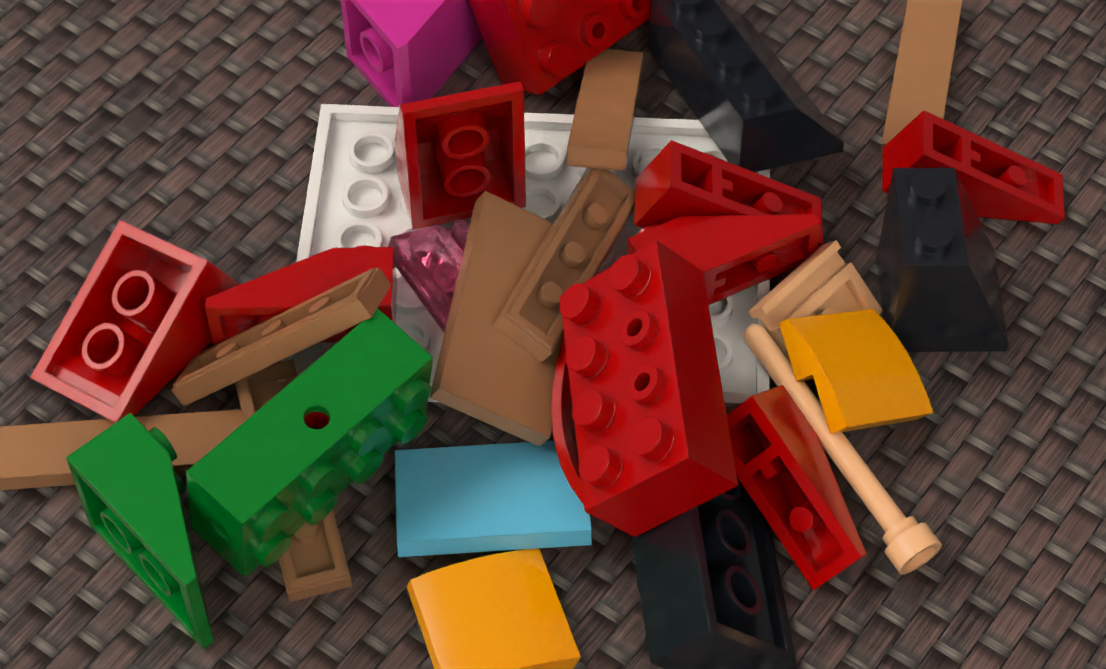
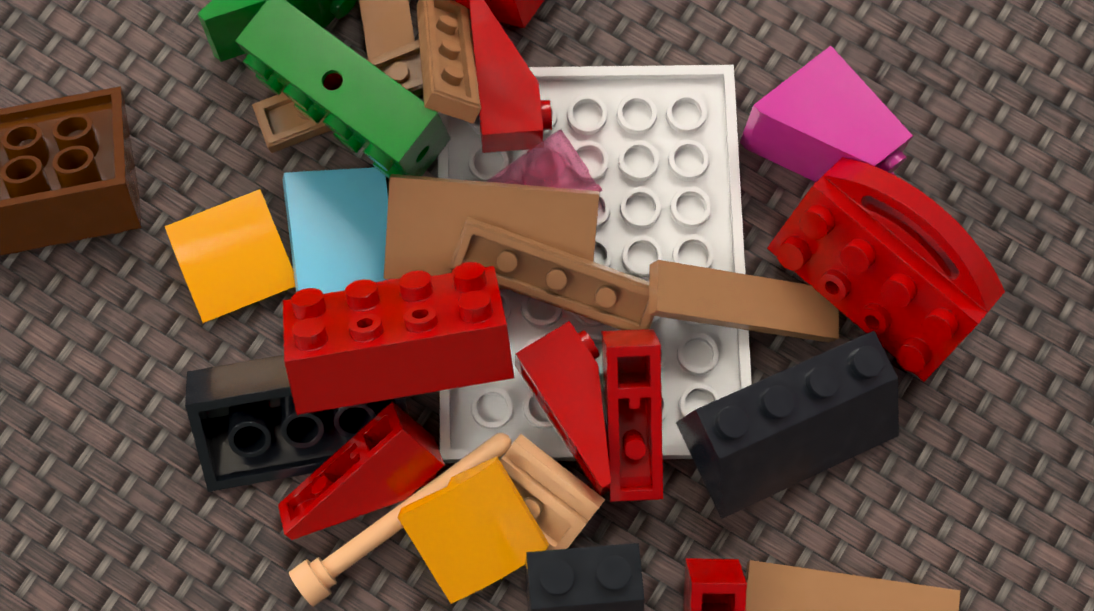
camera: 80 degrees right, 20 degrees up
red slope [394,81,526,230] -> none

